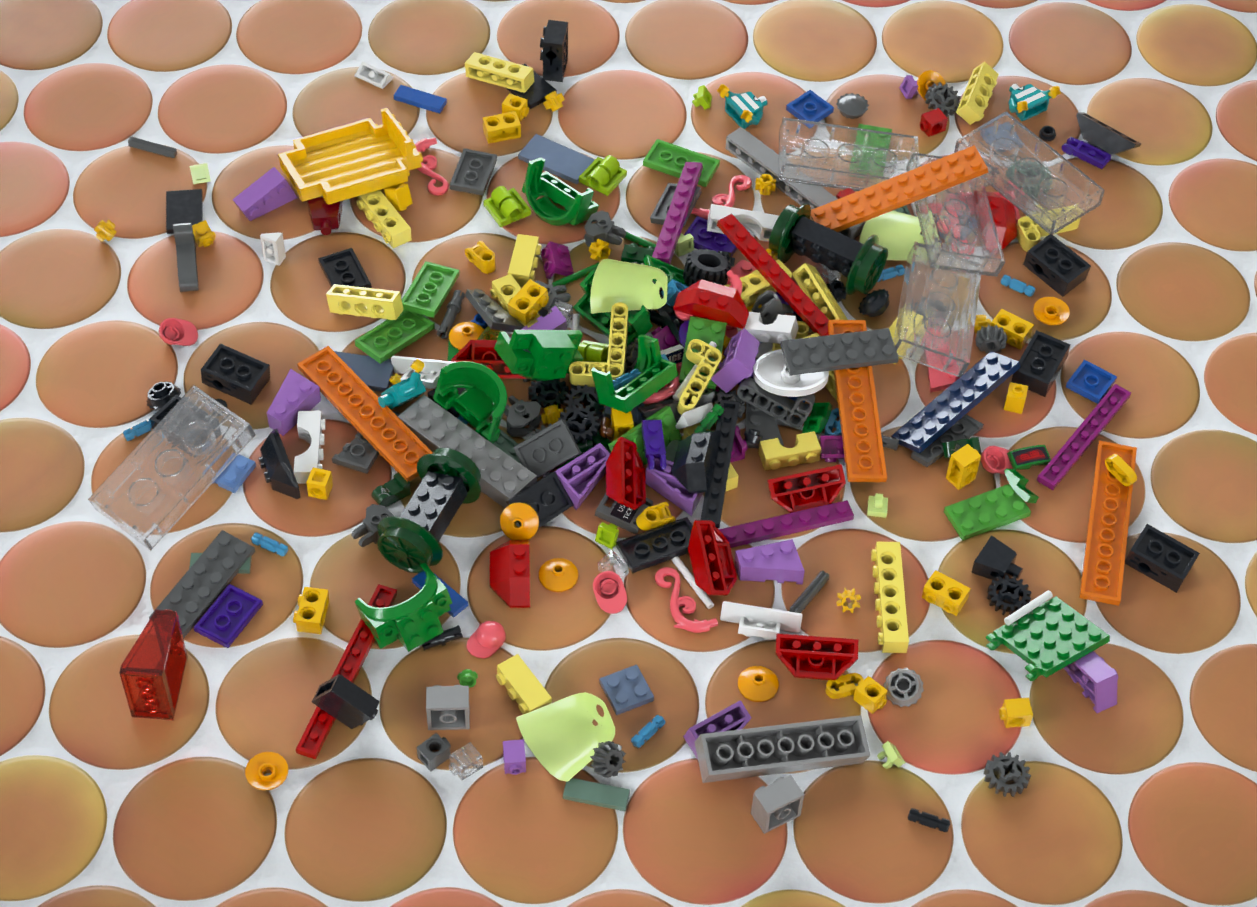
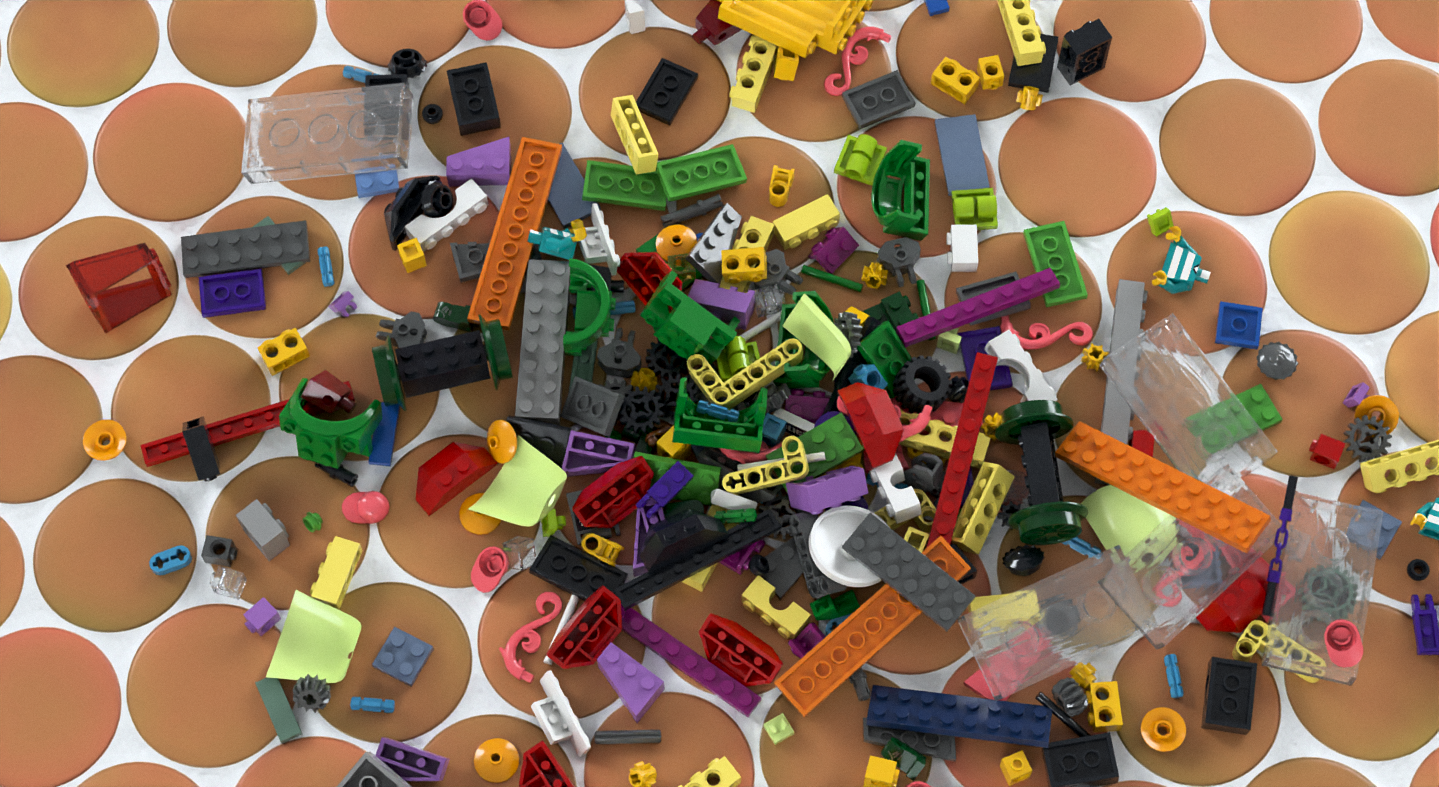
camera: 55 degrees right, 15 degrees up
none -> dark azure beam [149,545,192,576]
none -> dark red torso [301,370,357,414]
none -> medium lavender tile [328,291,357,317]
none -> black piece [420,180,453,218]
none -> yellowish green piece [468,435,567,527]
none -> white brick [946,225,978,272]
none -> black bar [1035,692,1091,737]
none -> piece [1262,476,1298,616]
none -> coral cap [1324,619,1363,668]

